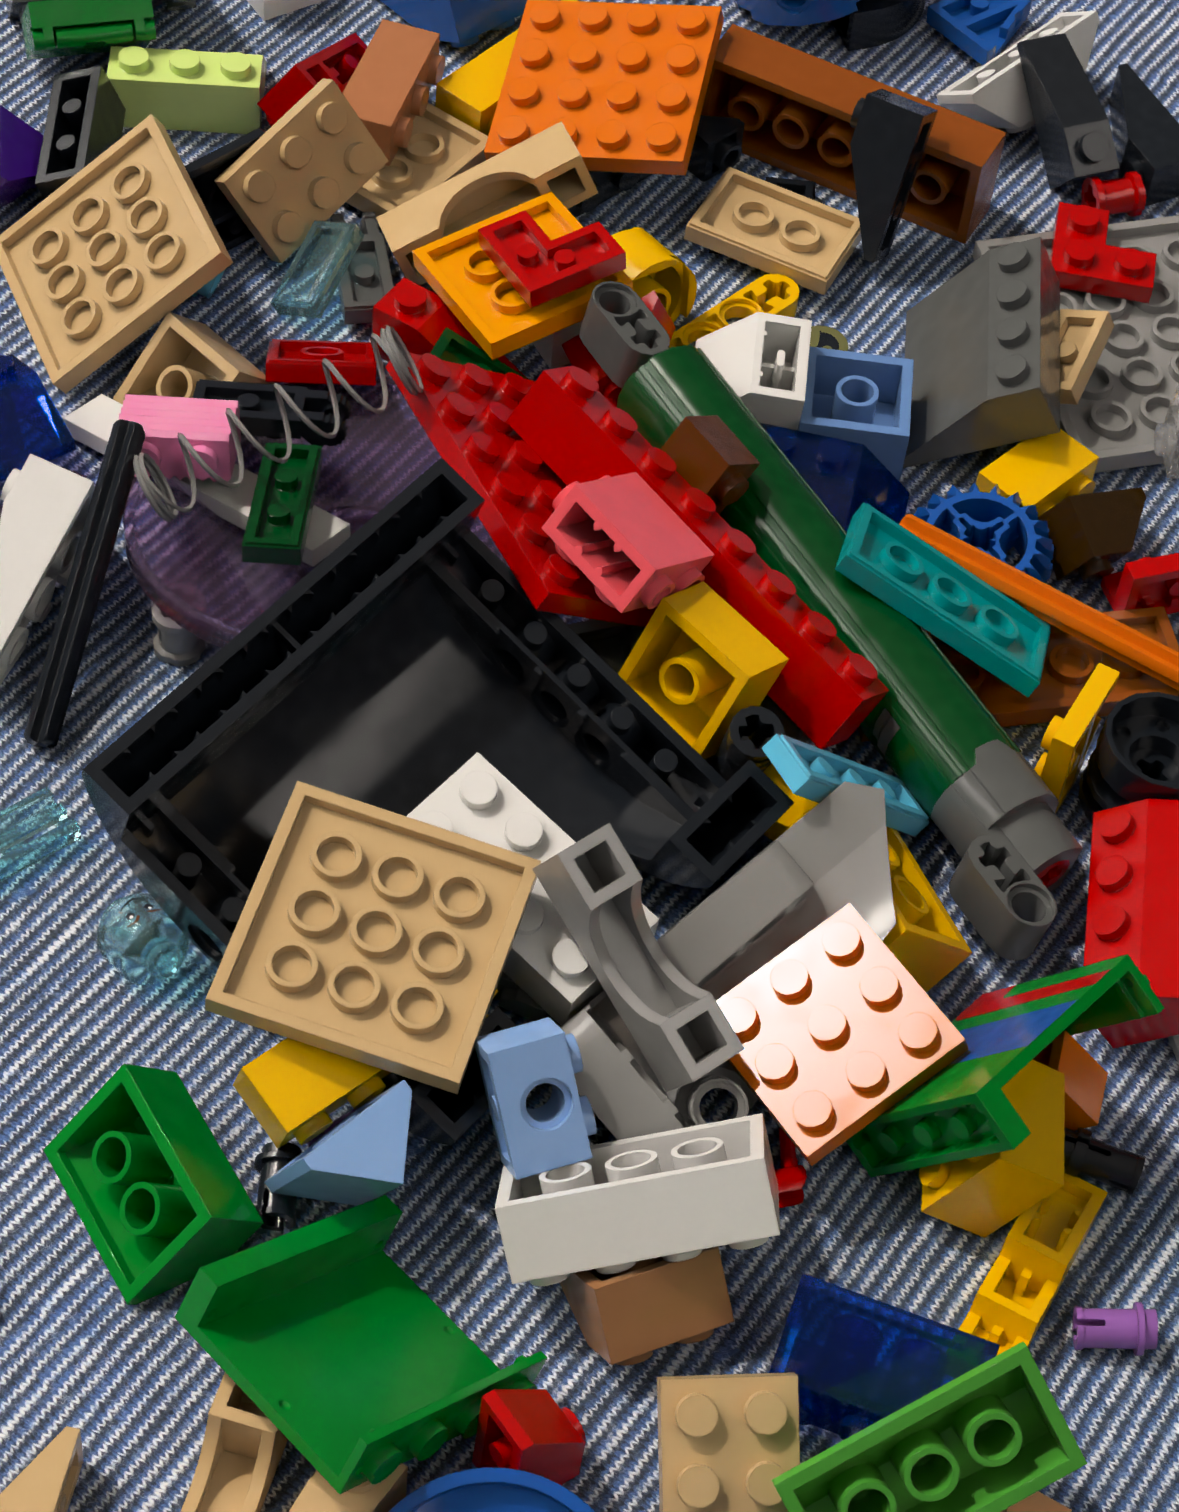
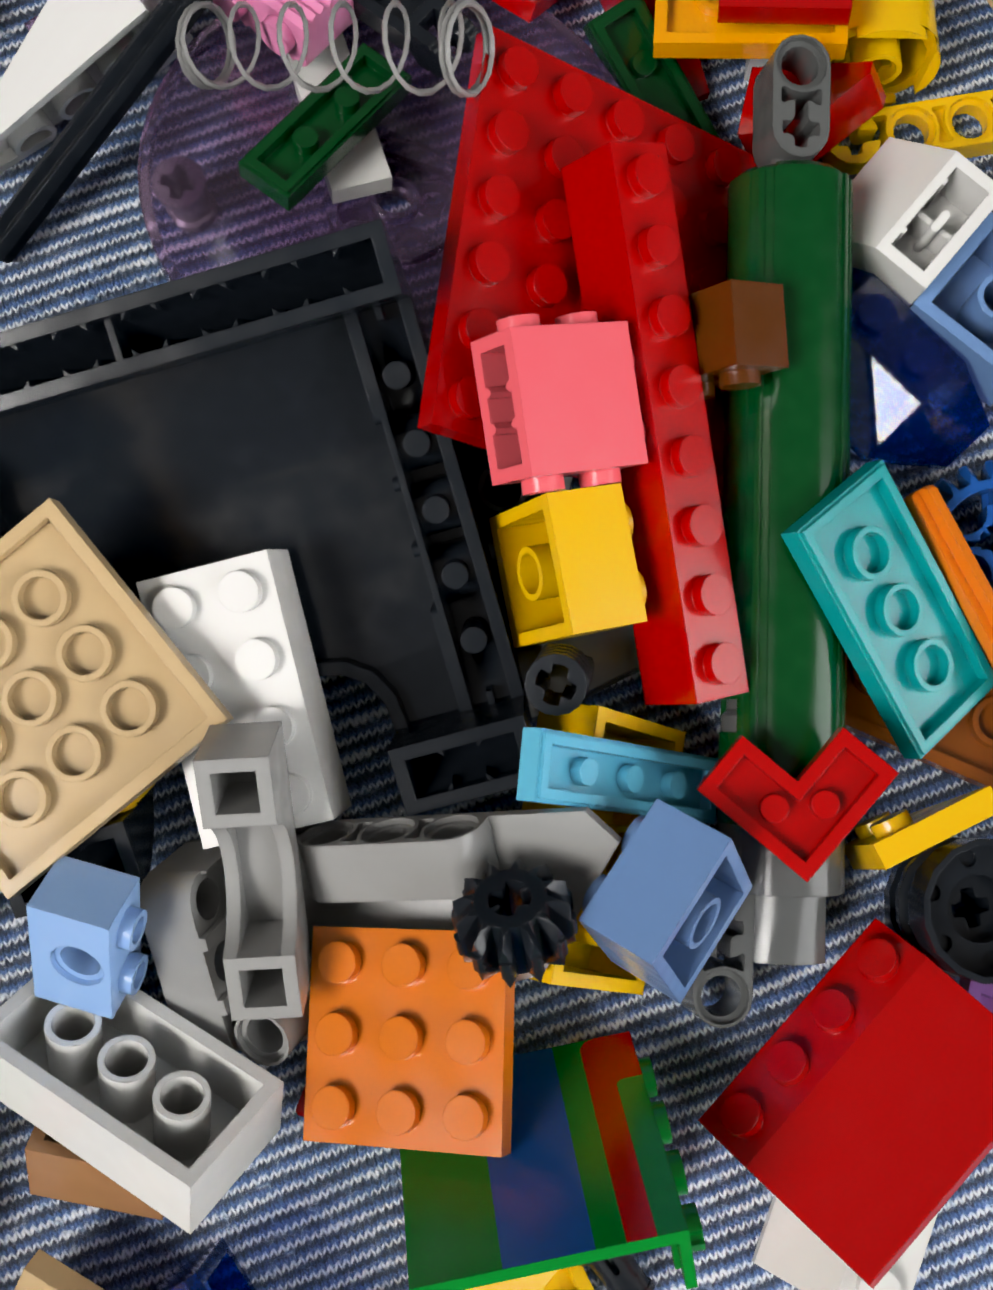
camera: 40 degrees right, 30 degrees up
none -> black gear [451,857,578,988]
none -> medium blue brick [578,798,753,1004]
none -> red plate [695,727,899,882]

